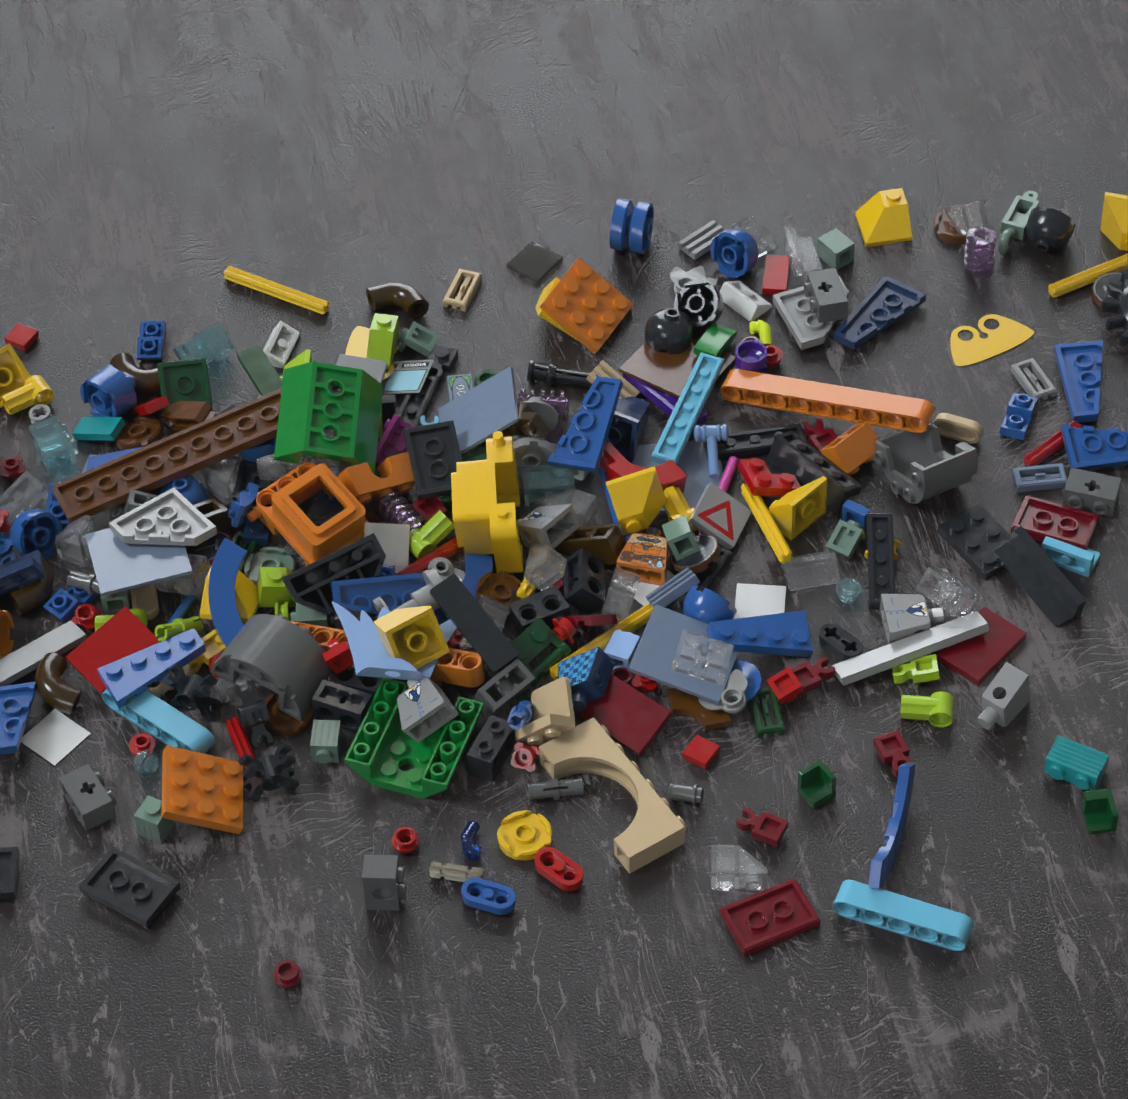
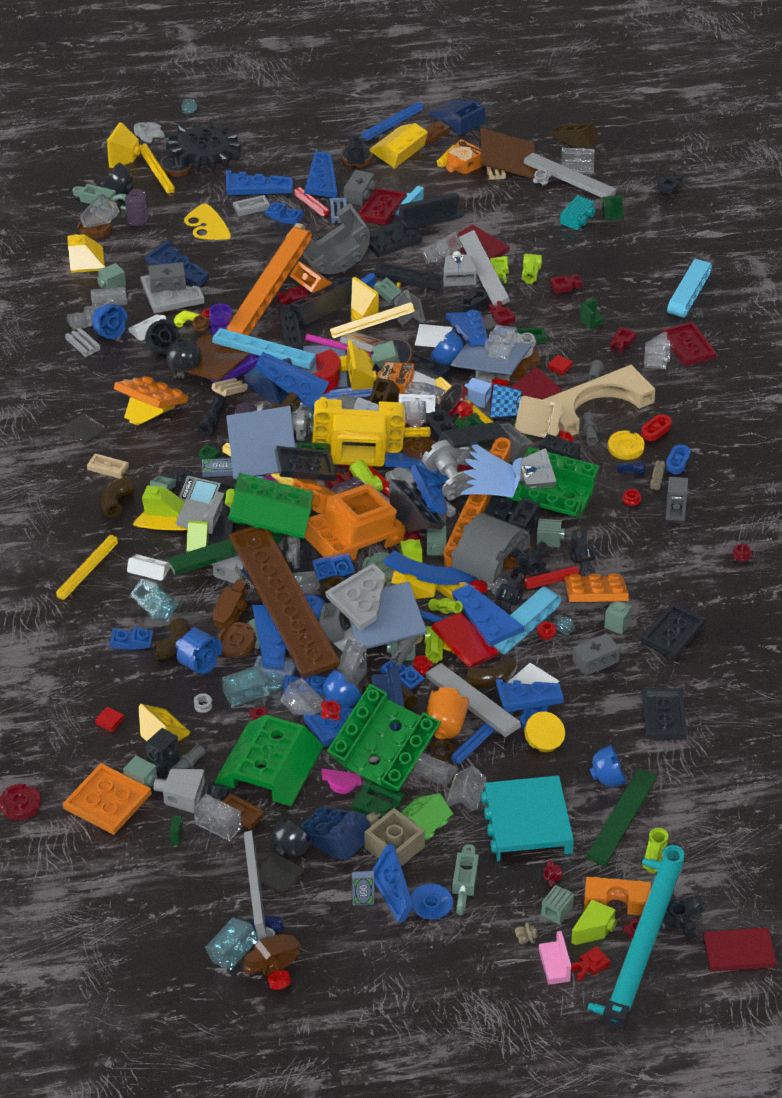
camera: 90 degrees left, 5 degrees down
yellow piece [1,375,54,415] -> none
teal tile [72,417,126,441] -> none
red tile [132,396,169,417] -> none
dark green tile [157,358,213,413] -> none
lime bush [275,602,290,621] -> none
red tile [323,637,354,674] -> none
yellow slope [373,606,450,670] -> none
blue pin [507,700,534,730] -> none
blue wheel [609,198,654,254] -> none
sand blue tile [646,567,700,608] -> none
light grey plate [670,266,717,294] -> none
green slope [694,323,737,357] -> none
medium blue piece [694,424,729,479] -> none
red plate [738,458,801,497] -> none
tile [762,255,790,295] -> none
red tile [766,667,804,704] -> none
clear light blue plate [835,578,862,603] -> none
blue tile [868,762,916,889] -> none
light grey torso [977,662,1030,730] -> none

